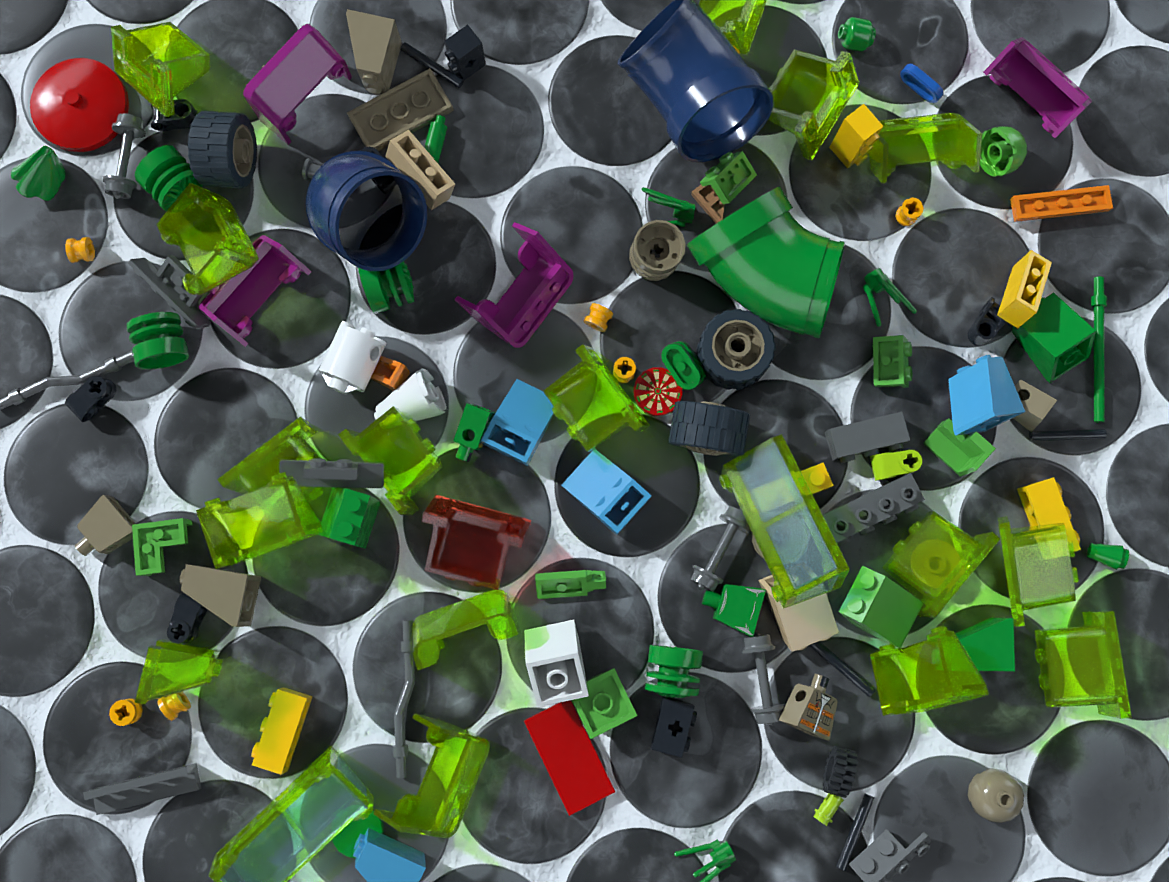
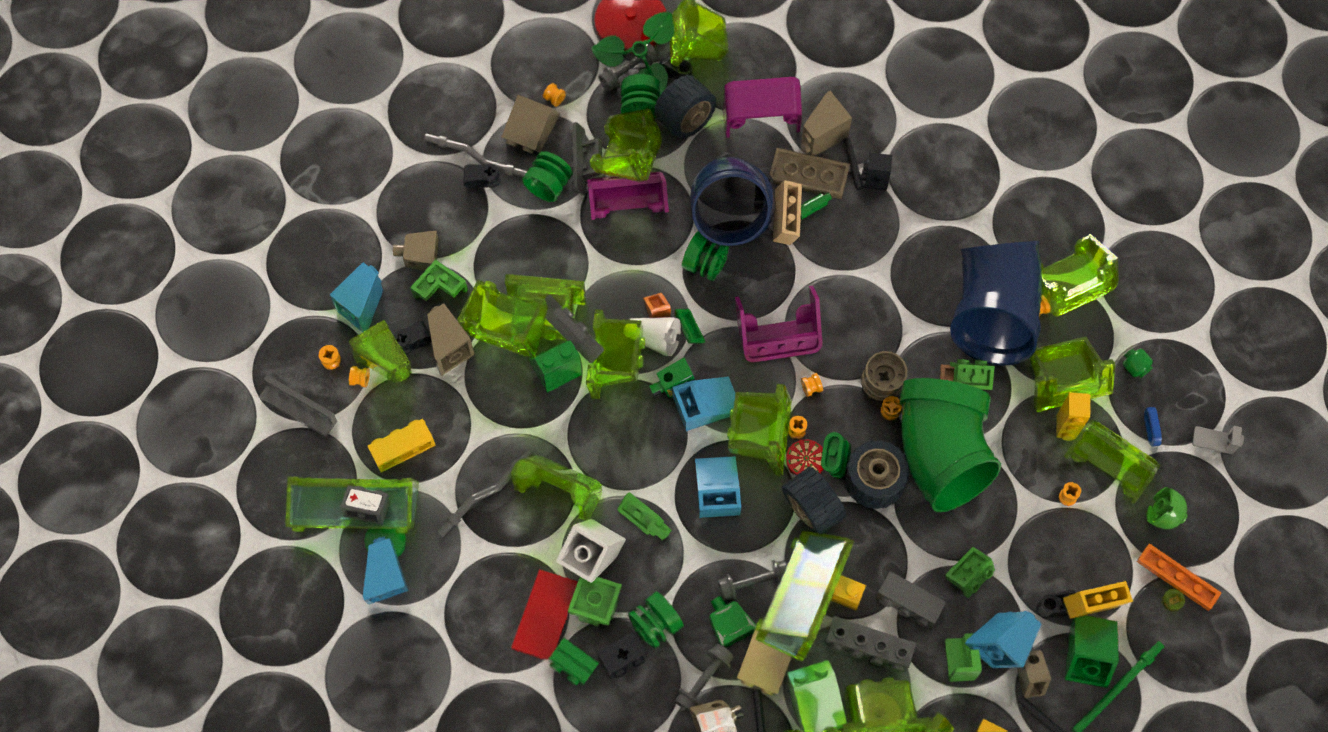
camera: 45 degrees right, 15 degrees down
green hat [11,145,66,201] -> none
white cylinder [319,321,387,395] -> none
clear neon green windscreen [373,713,490,838] -> none
clear red windscreen [422,495,531,590] -> none
green plant [641,187,695,227] -> none
green plant [863,268,917,327] -> none
lime piece [870,450,922,481] -> none
magenta windscreen [983,37,1092,138] -> none
none -> dark azure slope [330,262,383,334]
none -> brick [340,485,390,525]
none -> dark tan slope [501,95,560,154]
none -> green brick [547,638,599,686]
none -> green plant [592,12,674,95]
none -> green tile [675,309,705,344]
none -> light orange wheel [881,396,902,420]
none -> clear neon green tile [1162,589,1185,612]
none -> light grey bracket [1192,426,1244,455]

